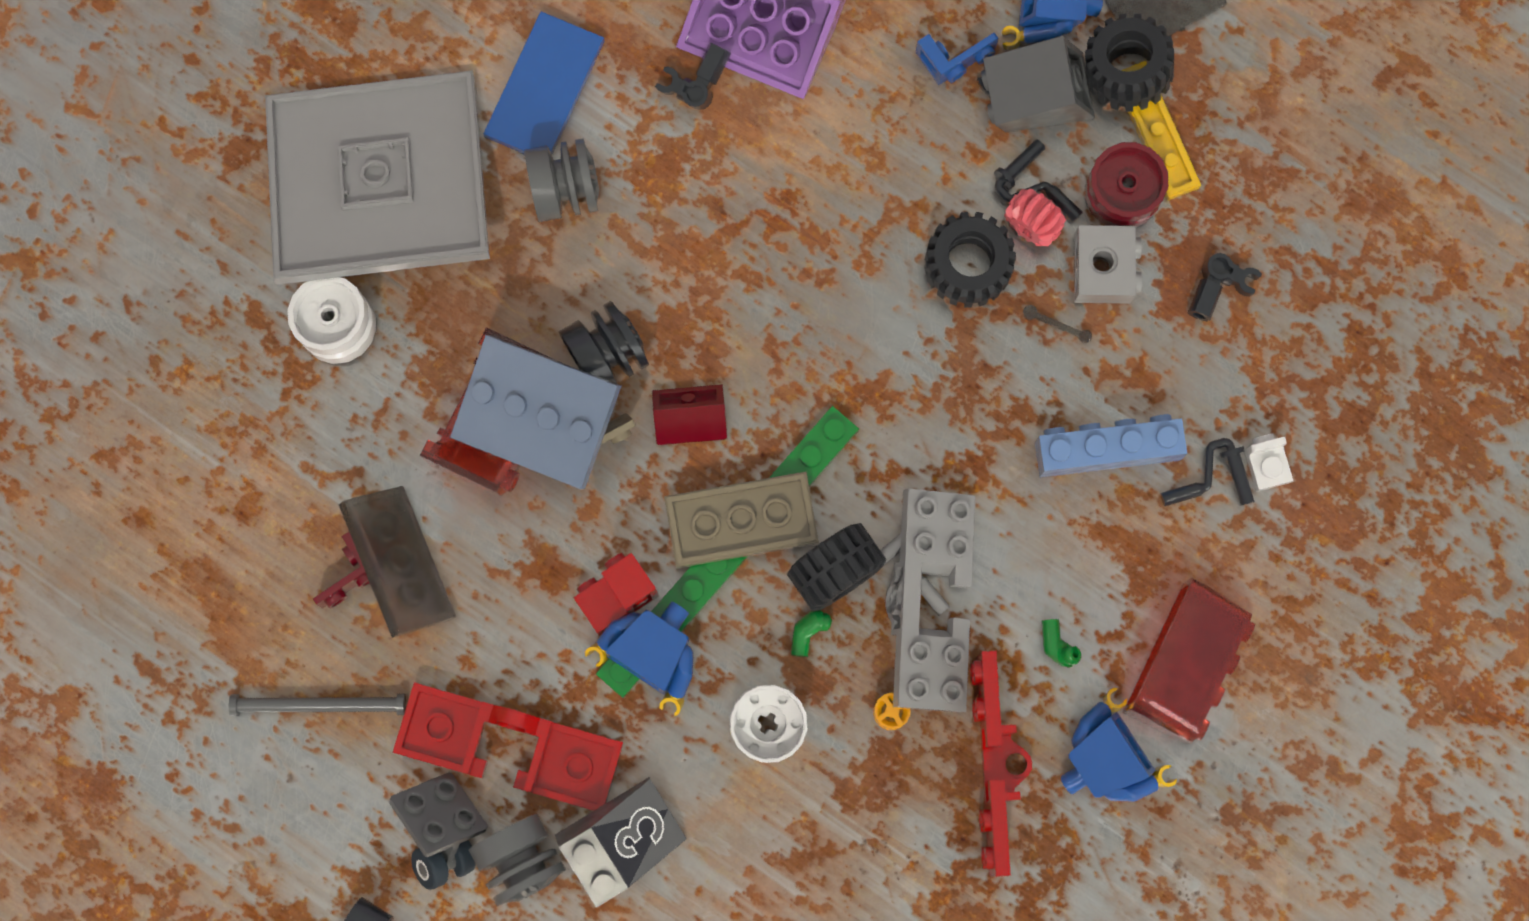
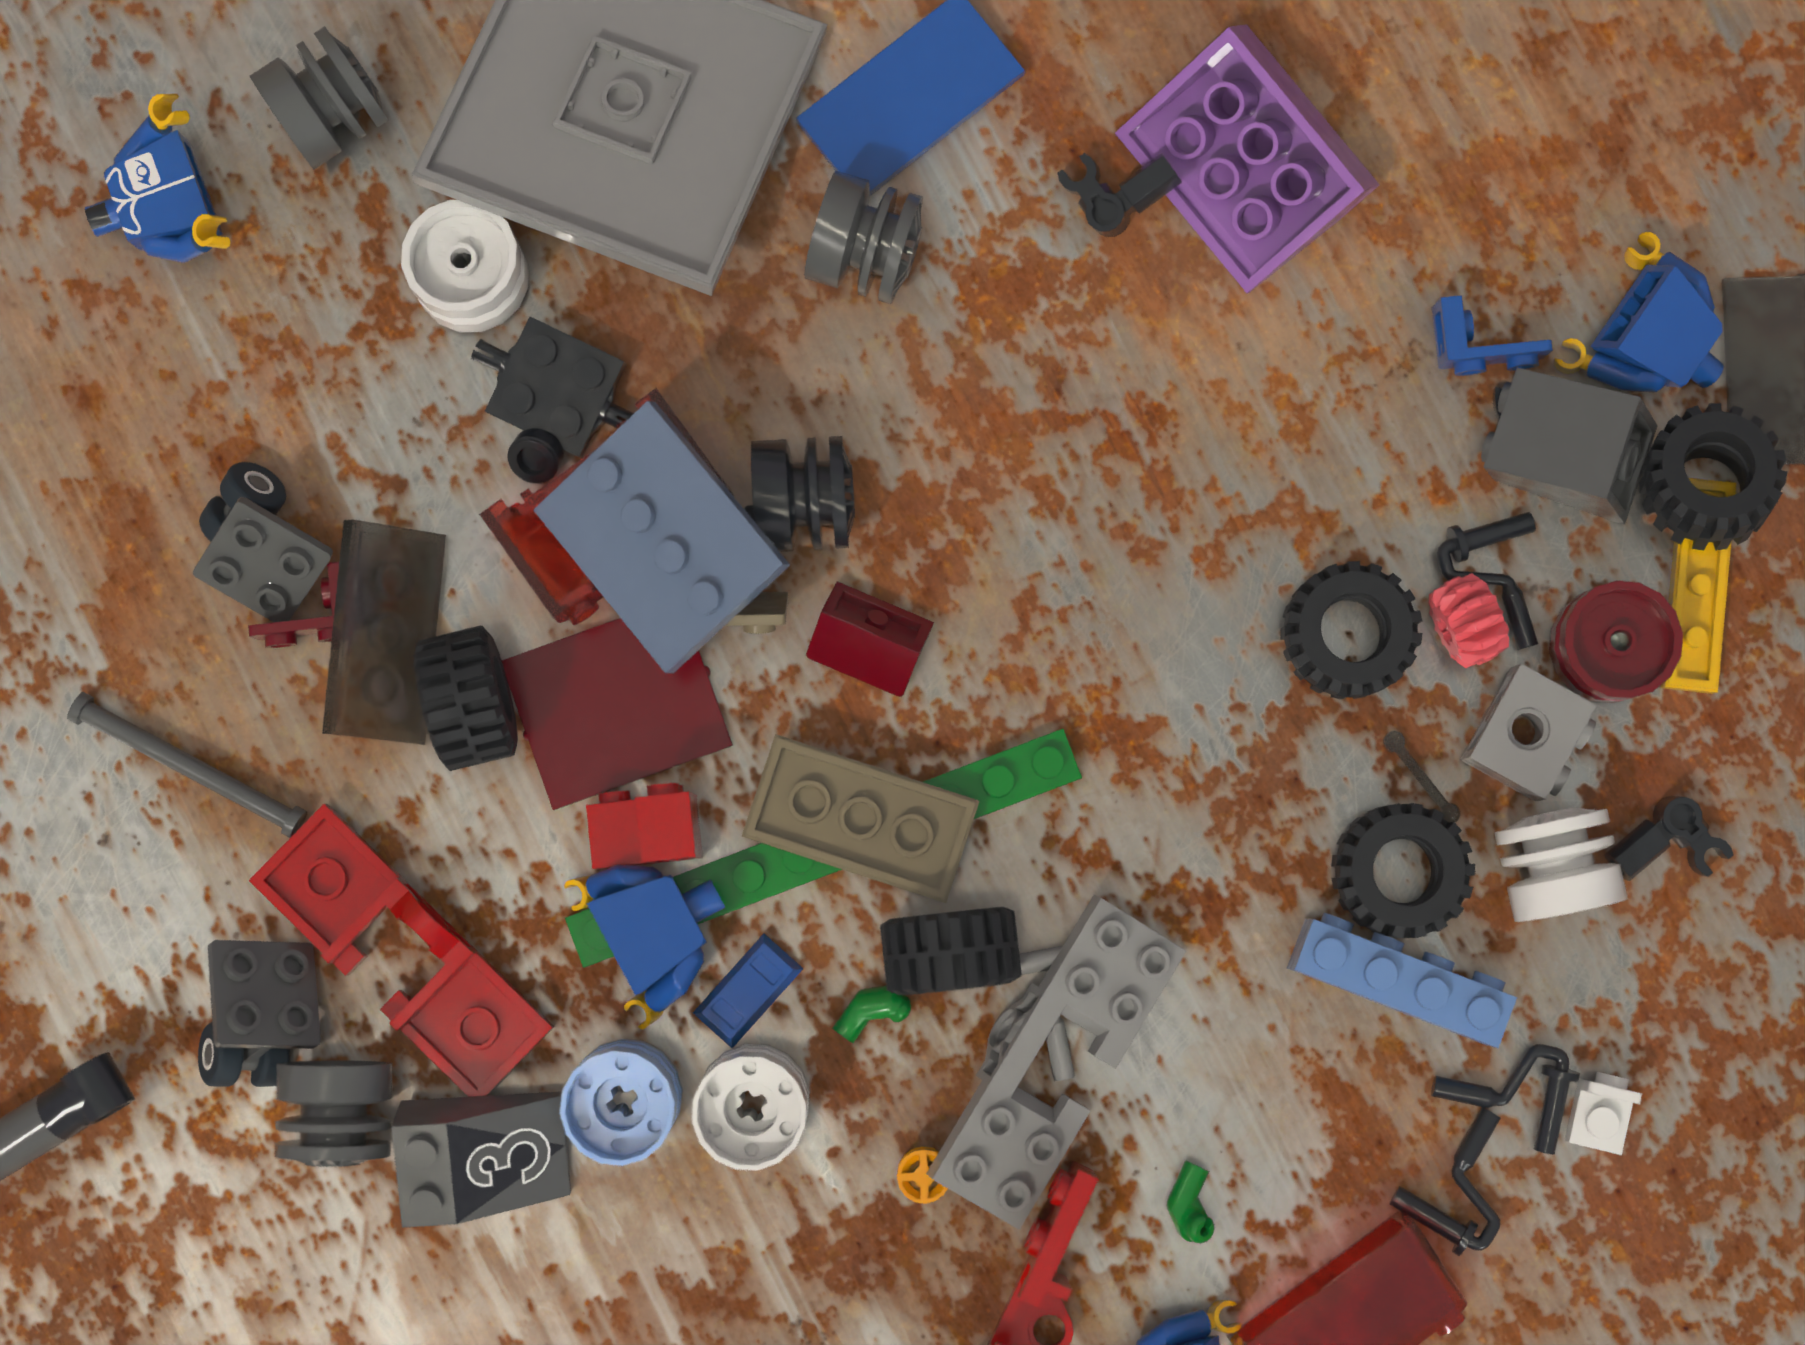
camera: 30 degrees right, 5 degrees up
none -> blue torso [85,93,231,263]
none -> dark grey plate [193,462,333,622]
none -> dark grey wheel [250,26,388,170]
none -> black tyre [414,625,518,771]
none -> black plate [471,316,634,458]
none -> dark red piece [502,618,733,810]
none -> black tile [507,428,564,484]
none -> light blue wheel [560,1039,683,1166]
none -> blue tile [693,933,803,1048]
none -> black tyre [1331,803,1475,938]
none -> black piece [1389,1107,1501,1256]
none -> white wheel [1494,807,1628,922]

